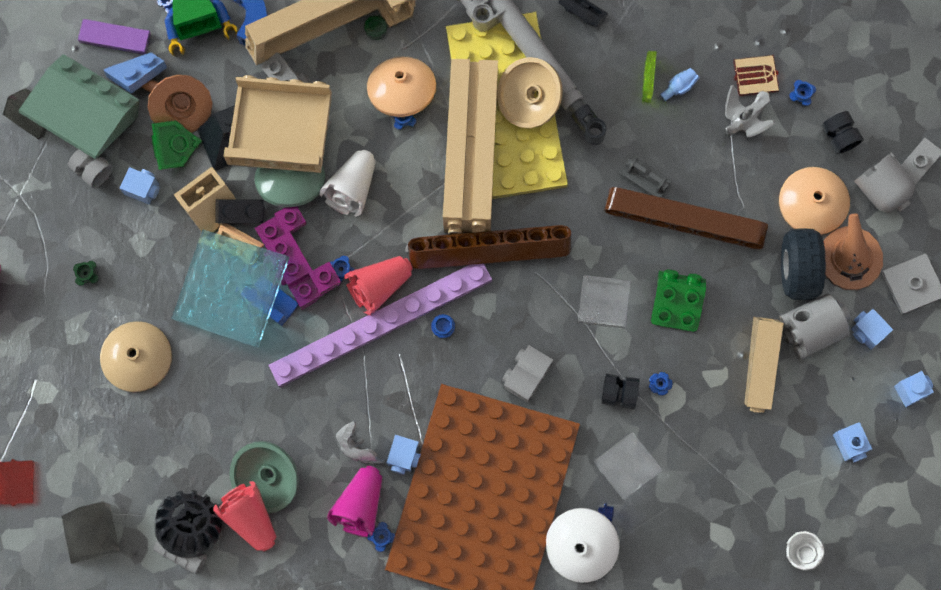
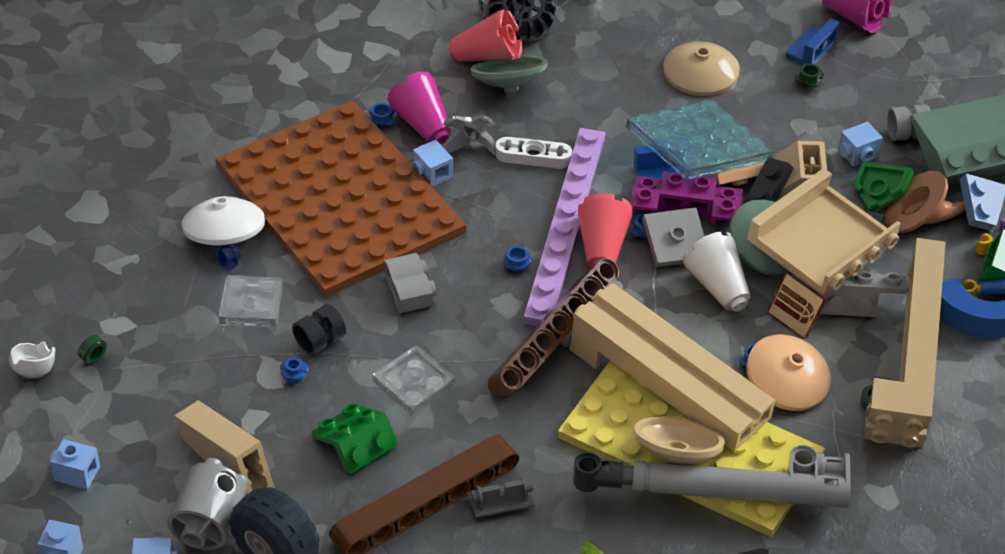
camera: 125 degrees right, 30 degrees down
none -> dark green tile [77,335,107,364]
none -> white beam [495,137,572,169]
none -> light grey plate [642,208,705,267]
none -> piece [767,272,827,339]
none -> blue panel [786,19,839,64]

